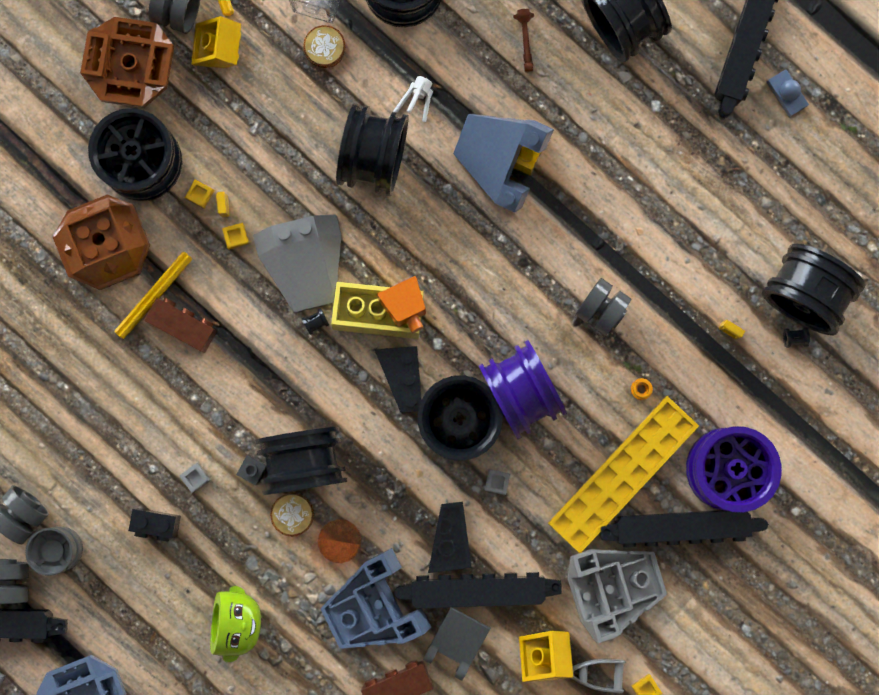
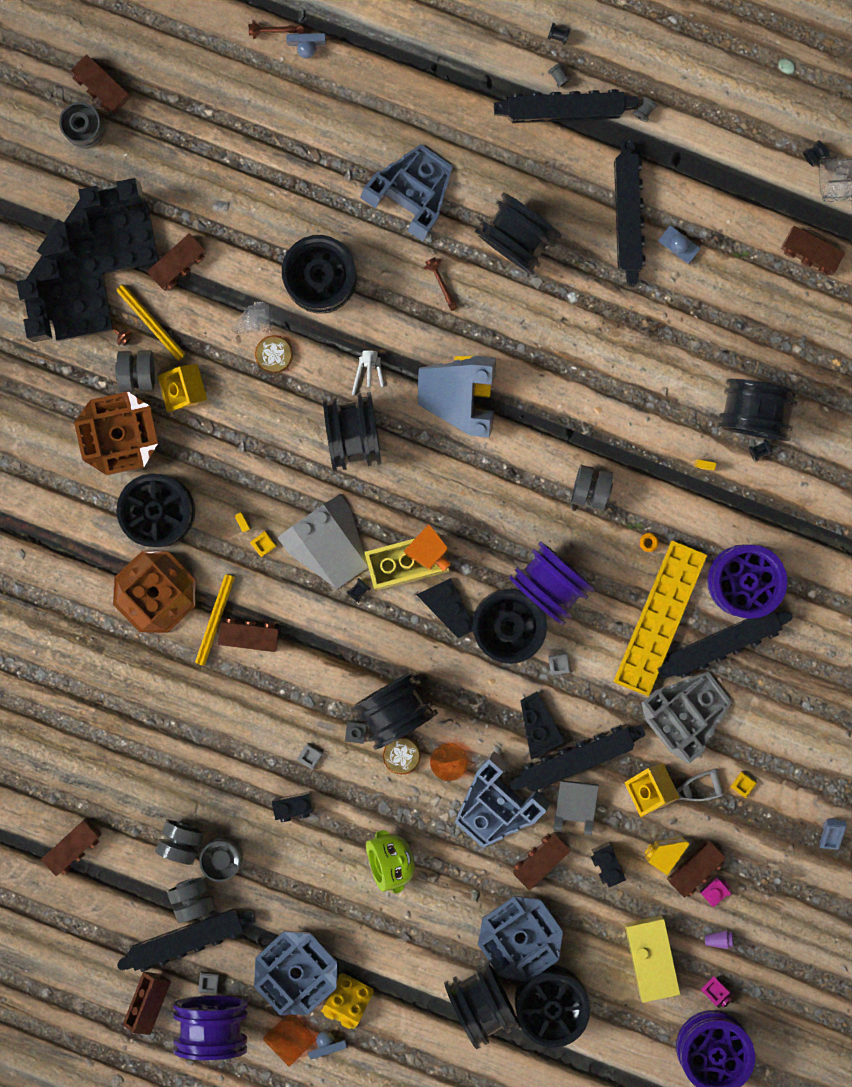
camera: 25 degrees left, 5 degrees up
yellow tile [184,179,215,209] -> none

